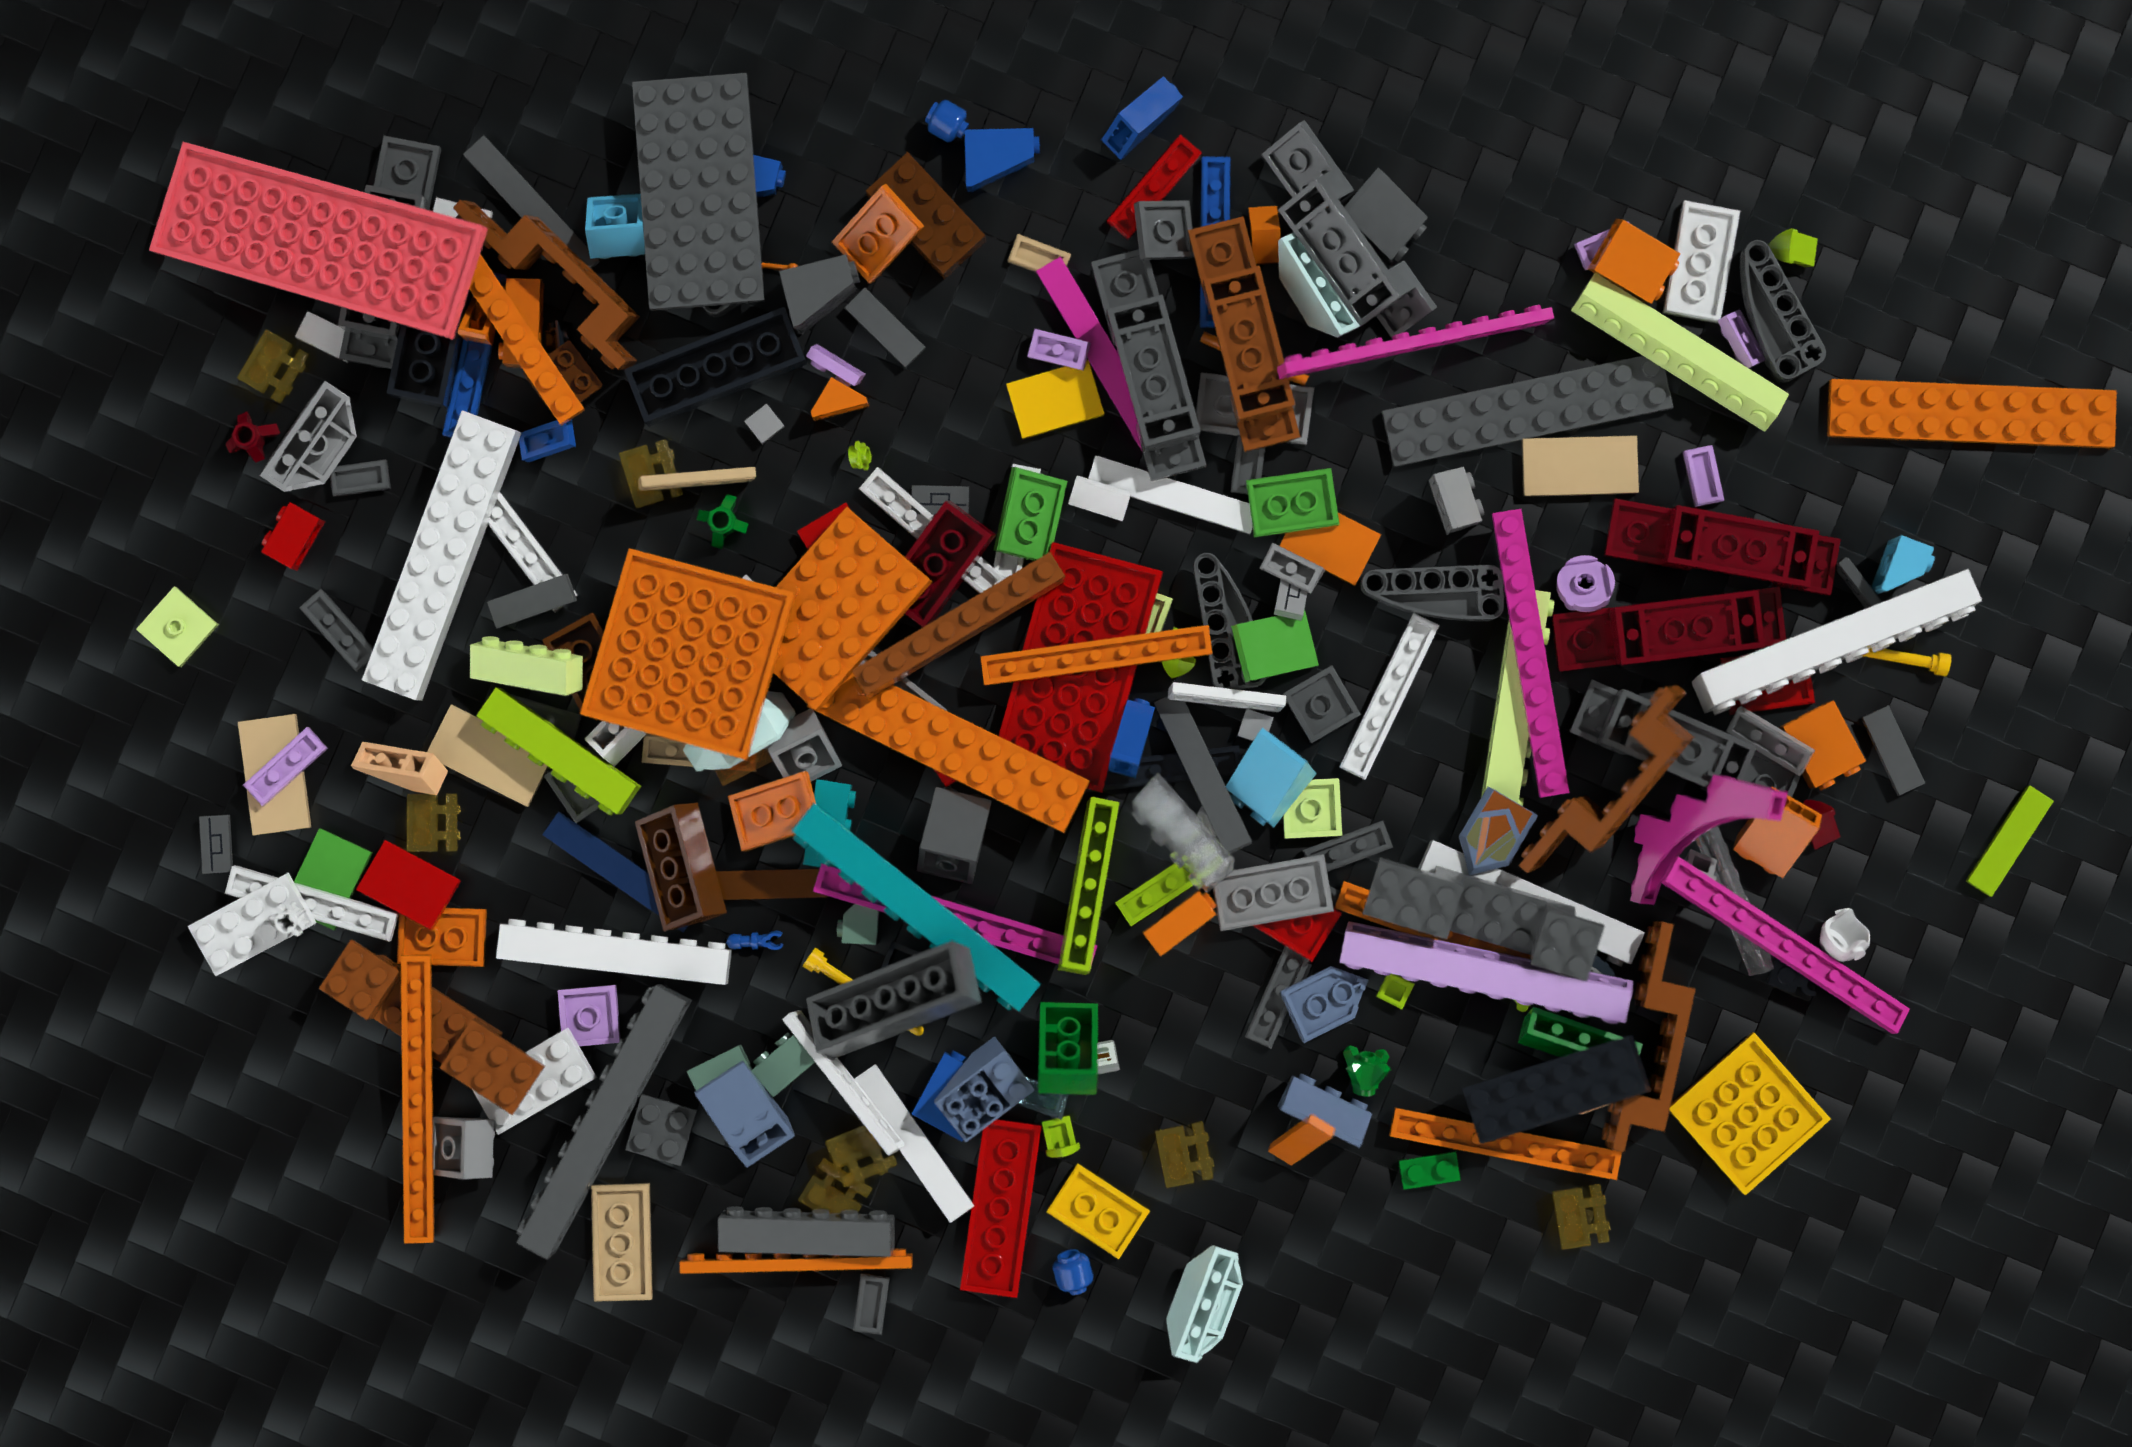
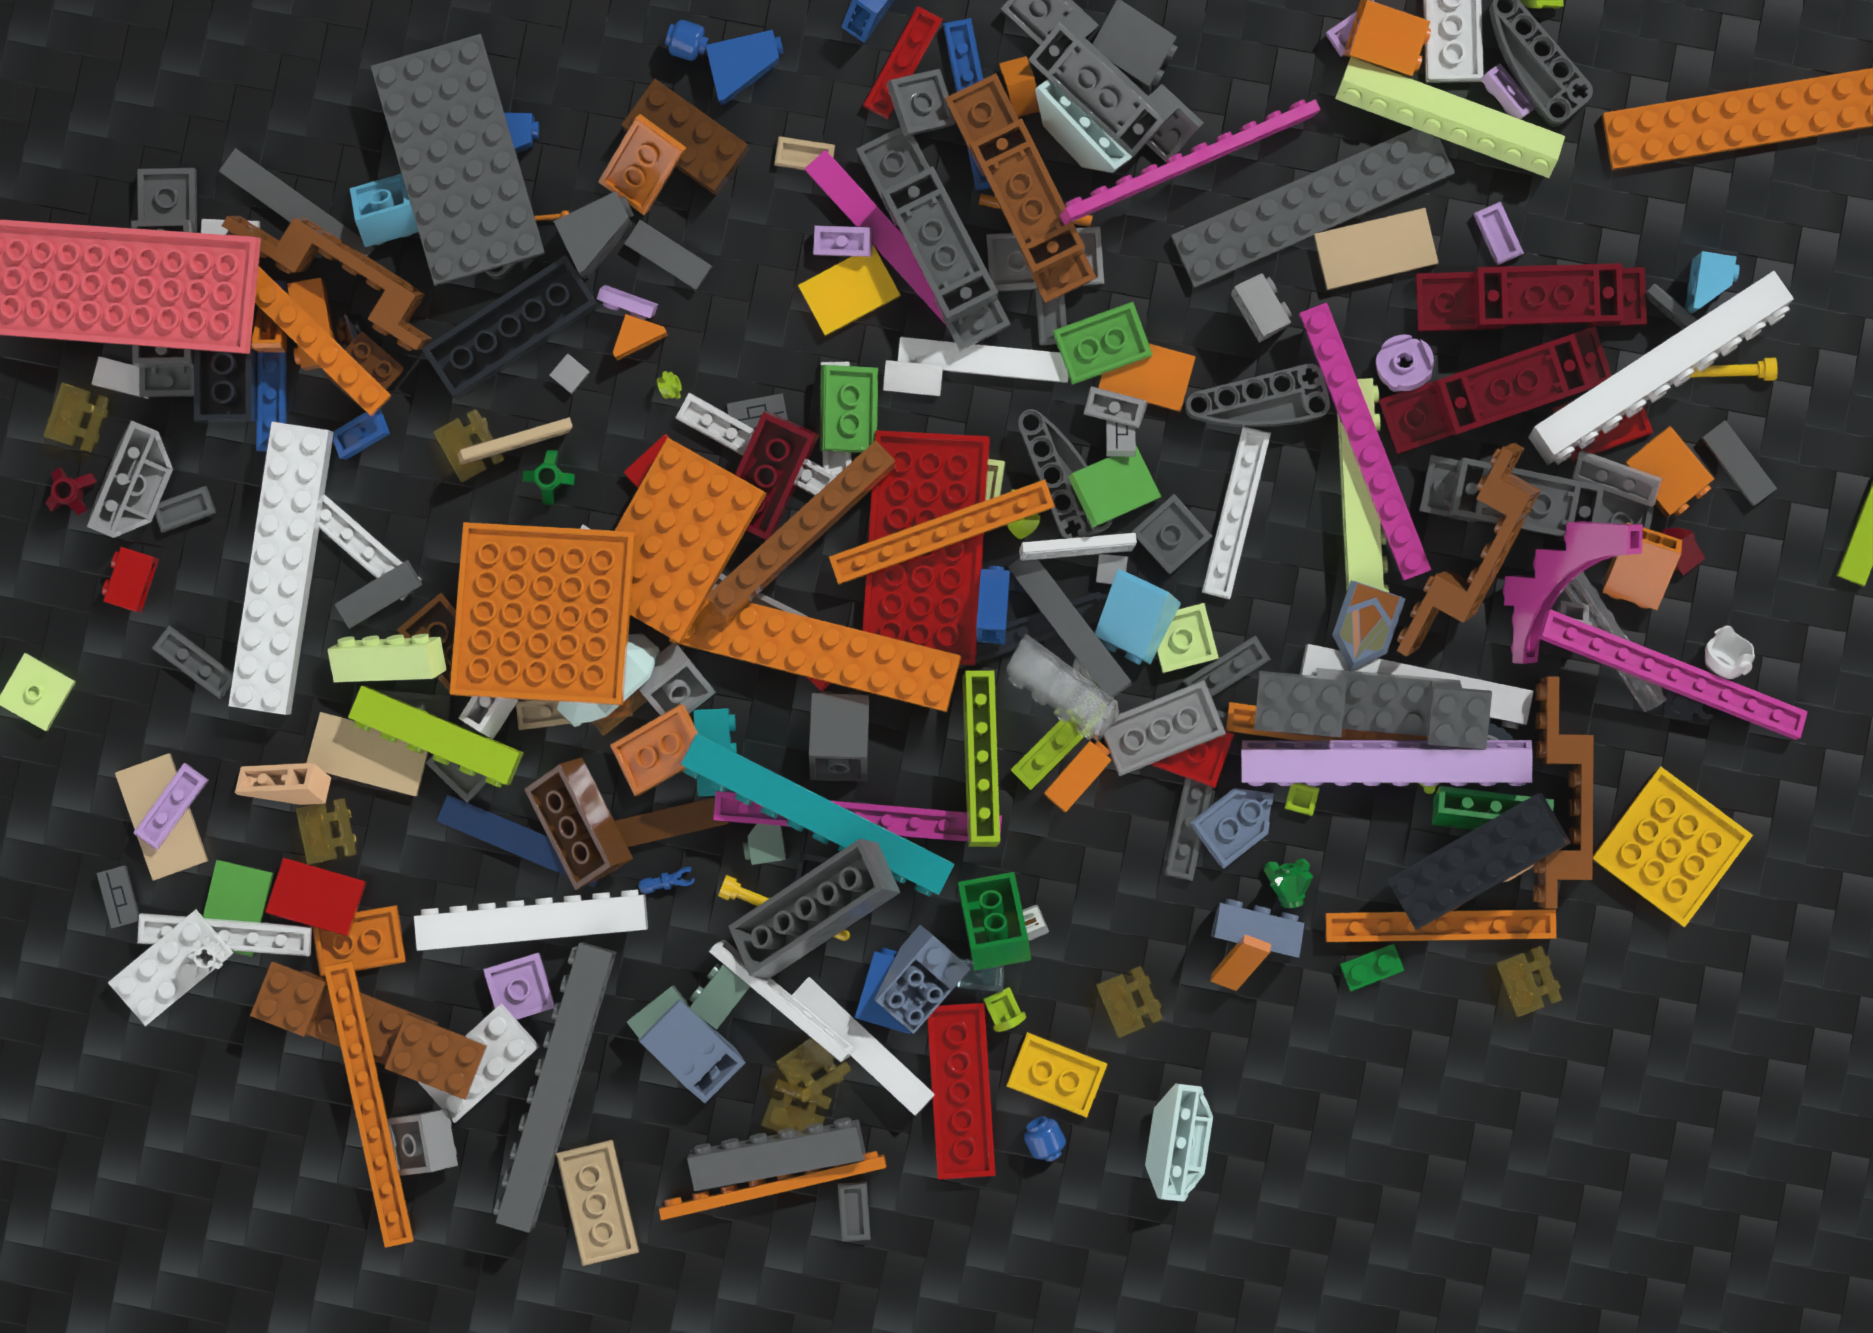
camera: 10 degrees left, 0 degrees up
dark grey plate [625,1094,697,1166] -> none

